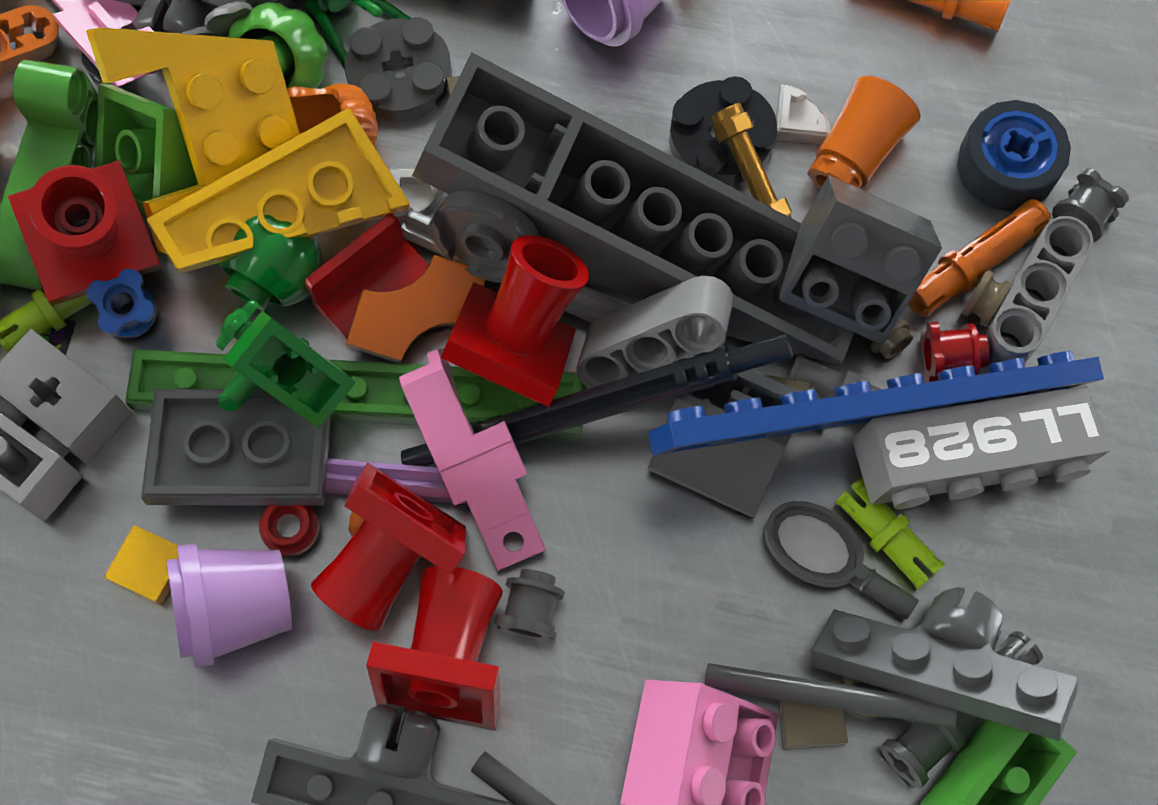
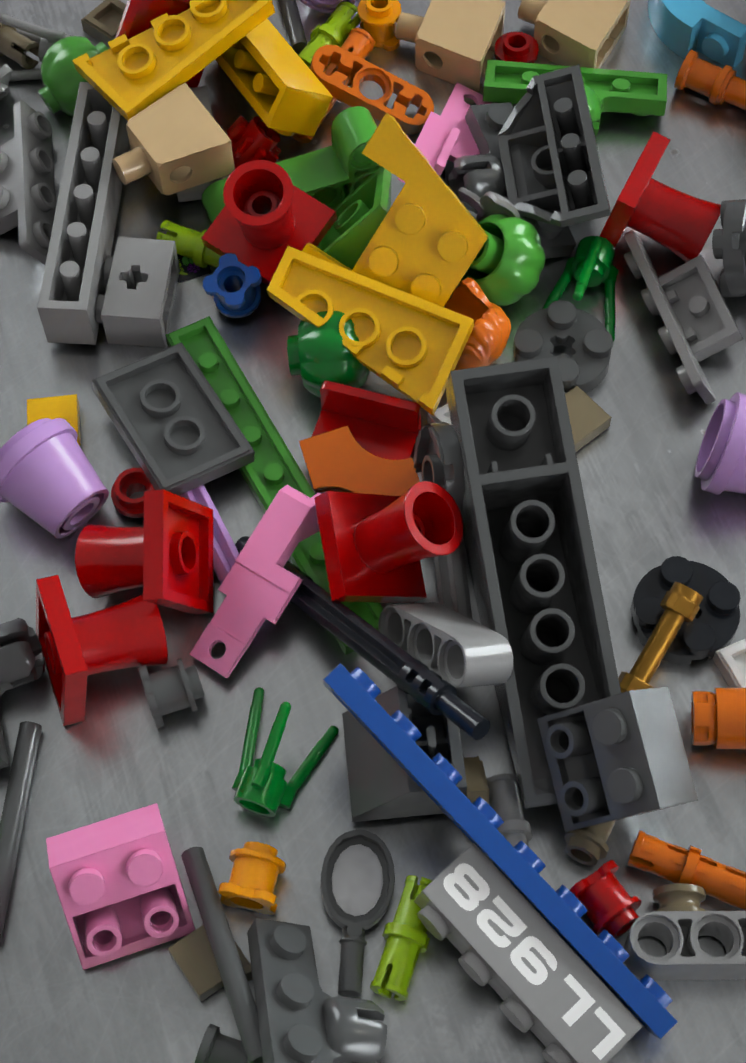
camera: 60 degrees right, 10 degrees down
green piece [216,300,356,429] -> none
none -> light orange brick [218,841,286,915]
none -> green plant [232,687,339,817]

